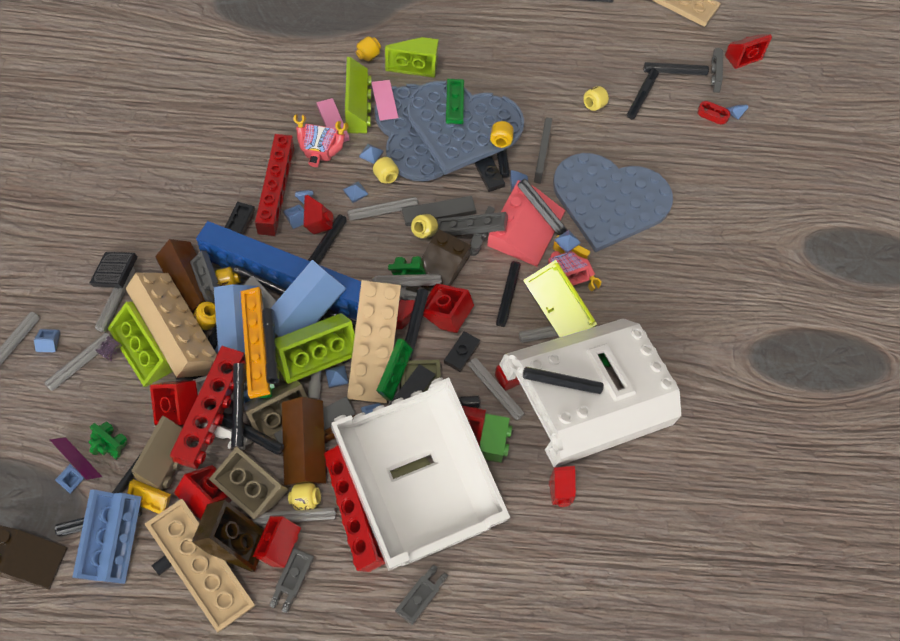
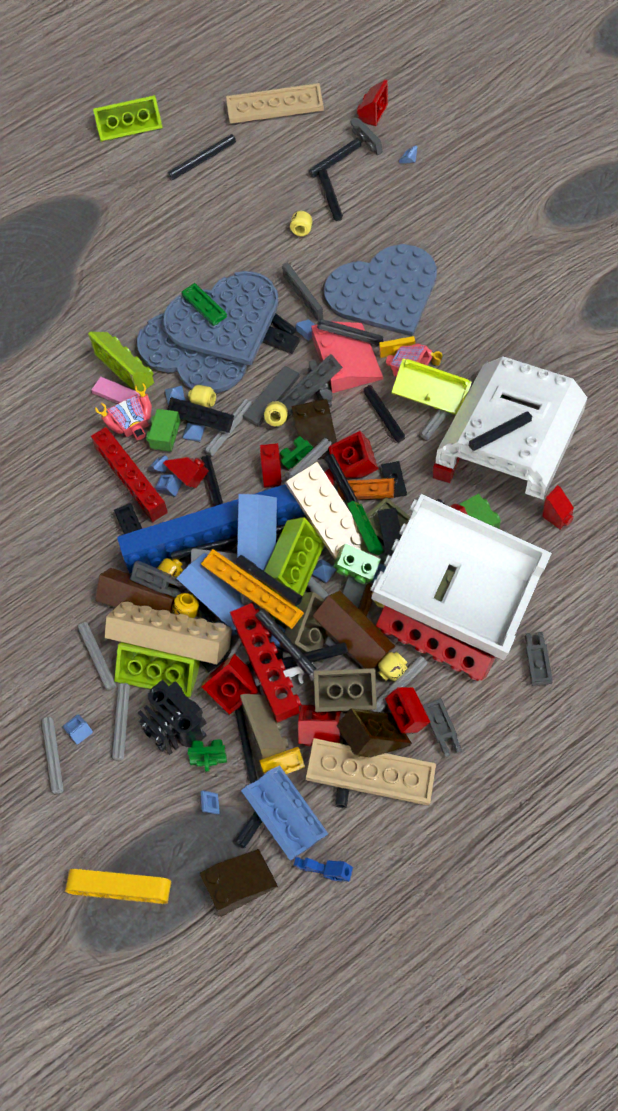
camera: 30 degrees left, 0 degrees up
magenta sticker [49,437,102,480] -> none
black tile [90,252,138,288] -> none
clear purple bush [95,336,122,362] -> none
yellow head [356,36,381,62] -> none
bright pink sticker [371,80,398,121] -> none
lime slope [385,37,439,78] -> none
light grey axle [468,358,524,420] -> none
yellow head [490,121,514,148] -> none
medium blue slope [554,230,581,253] -> none
red beam [697,101,730,125] -> none
none -> black piece [137,679,207,755]
none -> bright green brick [146,409,181,452]
none -> black plate [167,397,235,433]
none -> red slope [260,443,282,488]
none -> blue piece [294,857,353,882]
none -> brick [333,543,381,584]
none -> orange tile [338,478,395,500]

